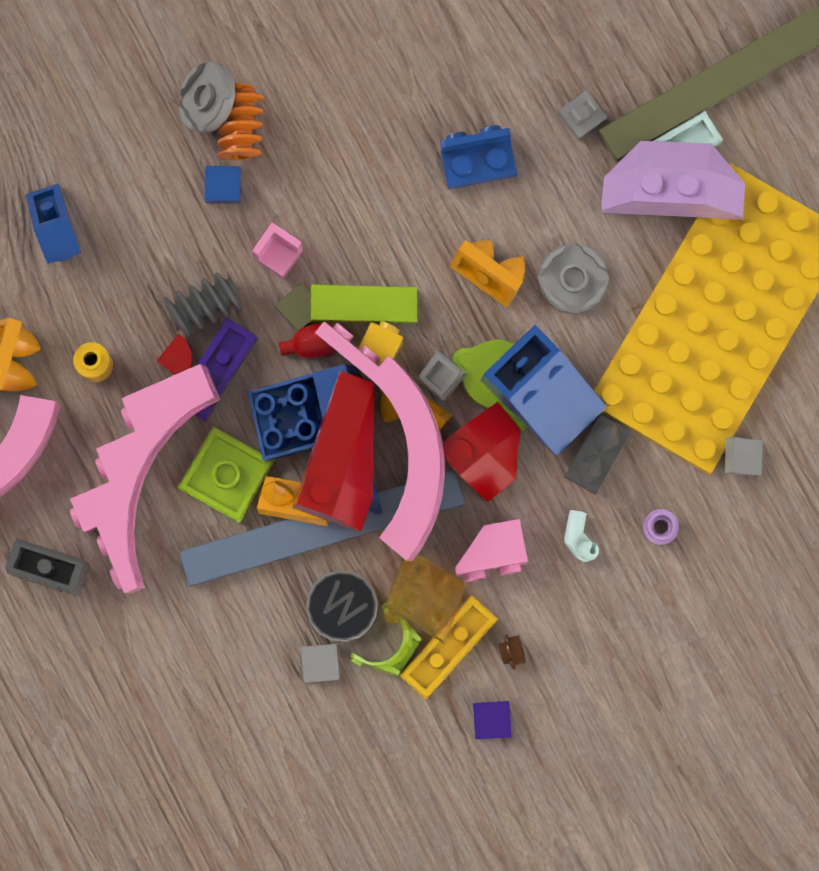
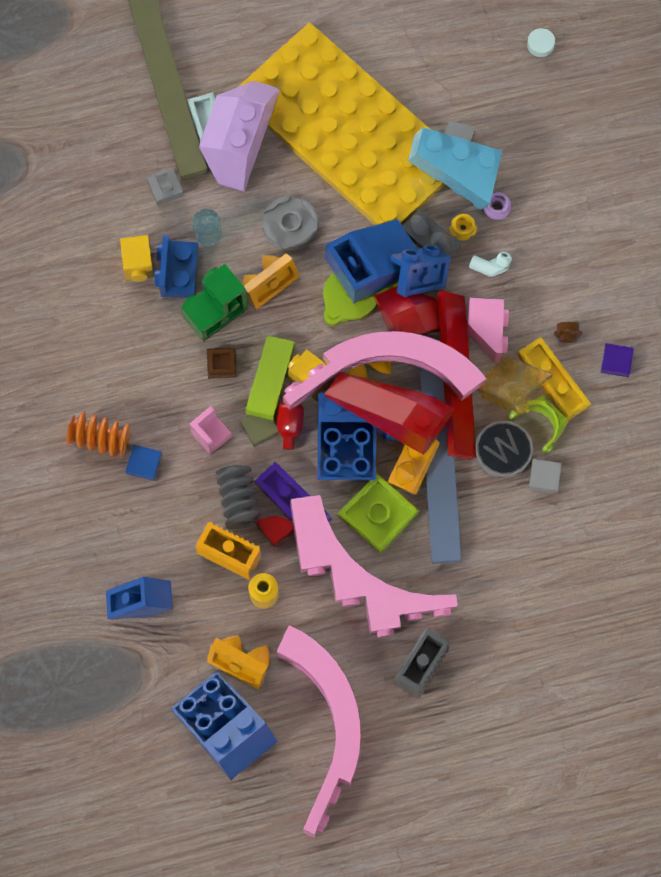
camera: 75 degrees left, 10 degrees down
light grey tile [179,62,235,133] -> none
light grey tile [416,350,467,401] -> none
none -> yellow brick [120,235,154,282]
none -> green brick [181,263,248,342]
none -> clear light blue brick [192,209,222,246]
none -> light orange brick [196,522,261,580]
none -> reddish brown tile [207,347,237,379]
none -> blue bracket [391,245,451,297]
none -> medium azure wedge [408,127,502,210]
none -> red tile [437,291,477,460]
none -> yellow plate [449,214,477,241]

